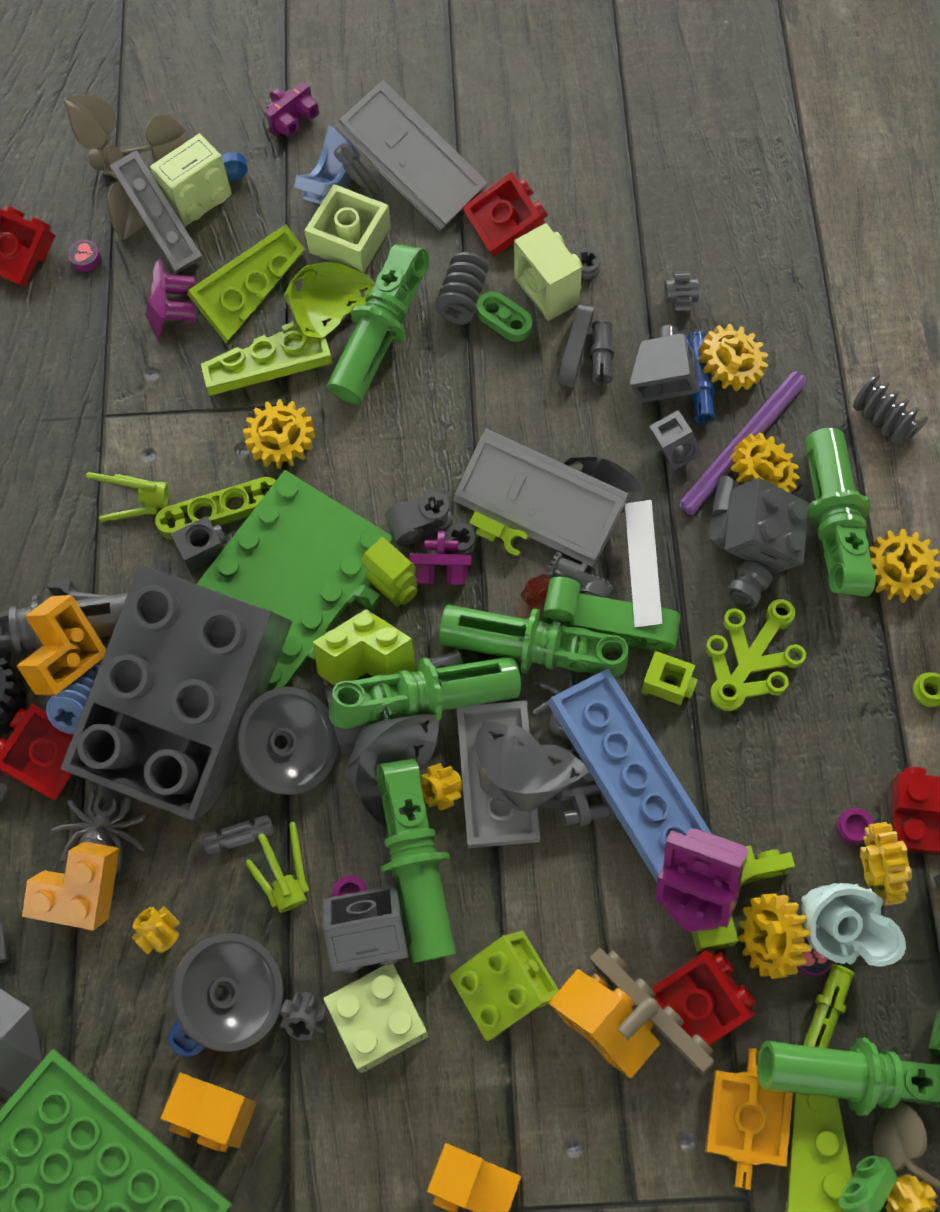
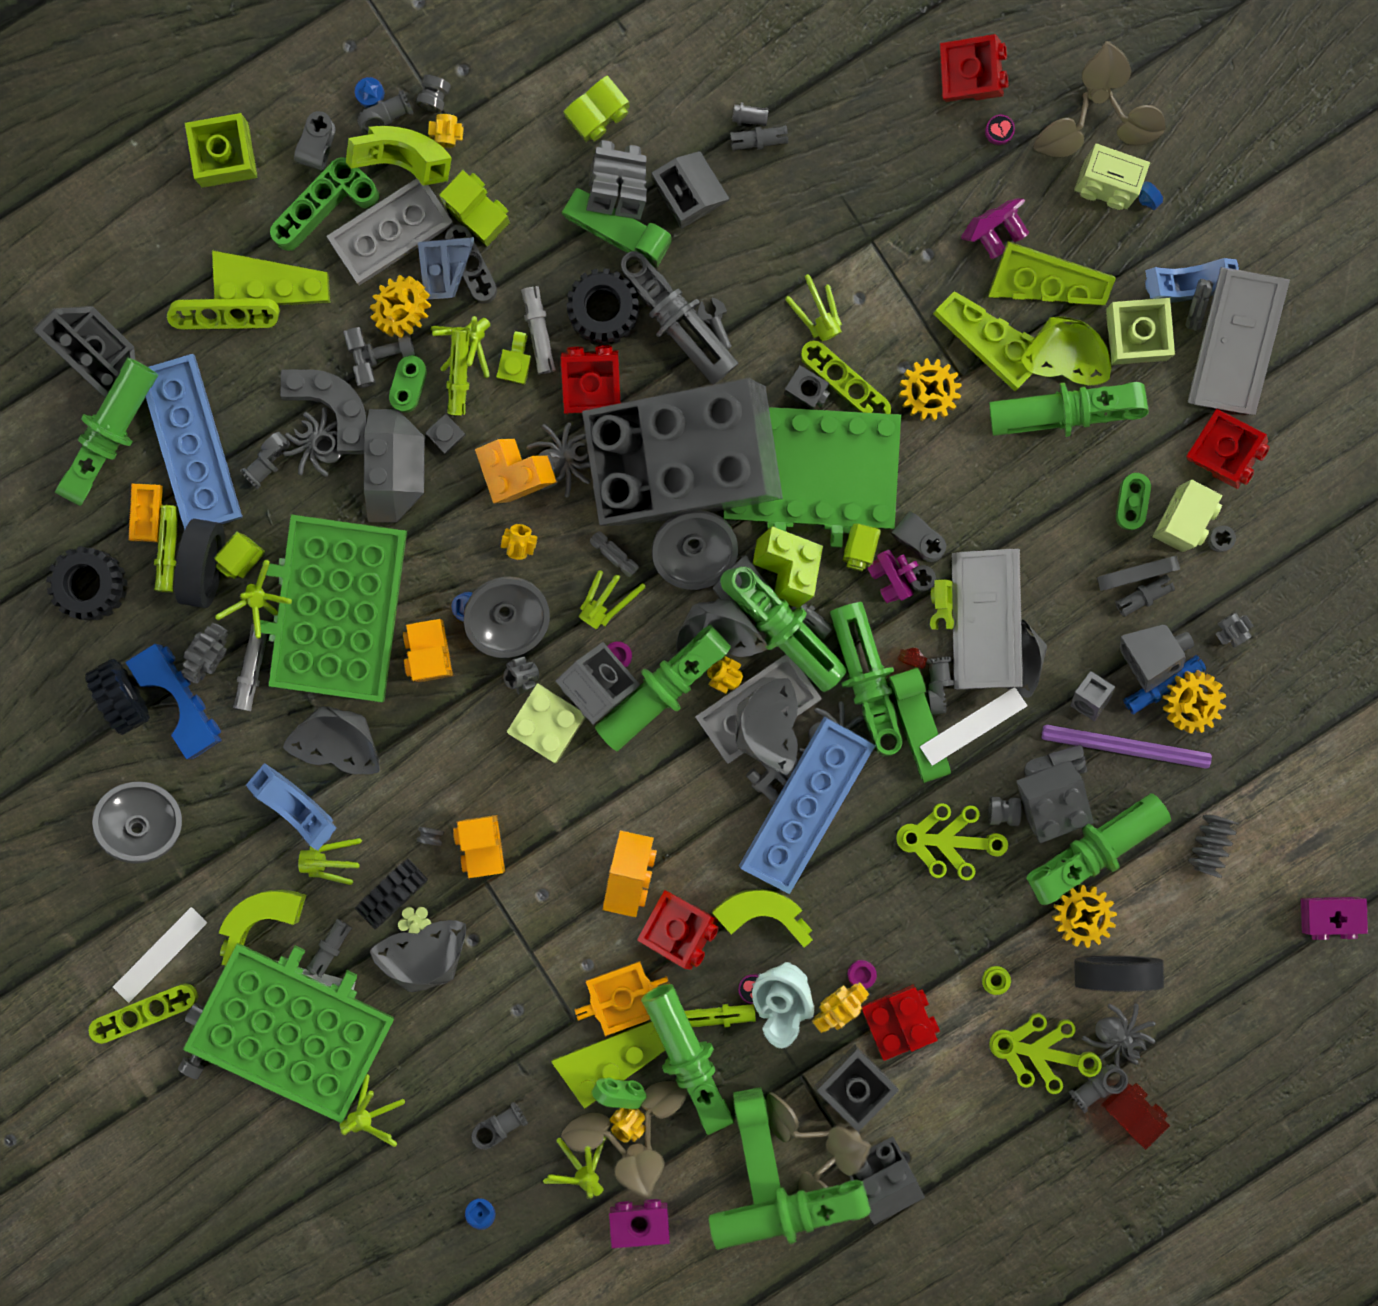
camera: 55 degrees right, 20 degrees up
light orange brick [17,595,106,695] -> none
medium blue piece [46,664,100,734] -> none
light grey plate [110,150,203,274] -> none
magenta hips [264,81,319,138] -> none
dark grey piece [435,252,489,325] -> none
lime bracket [450,931,559,1041] -> none
dark tan plate [590,947,714,1076] -> none
lime brick [641,651,698,705] -> none
magenta piece [655,828,748,932] -> none
yellow gear [730,433,800,493] -> none
yellow gear [738,894,811,979] -> none

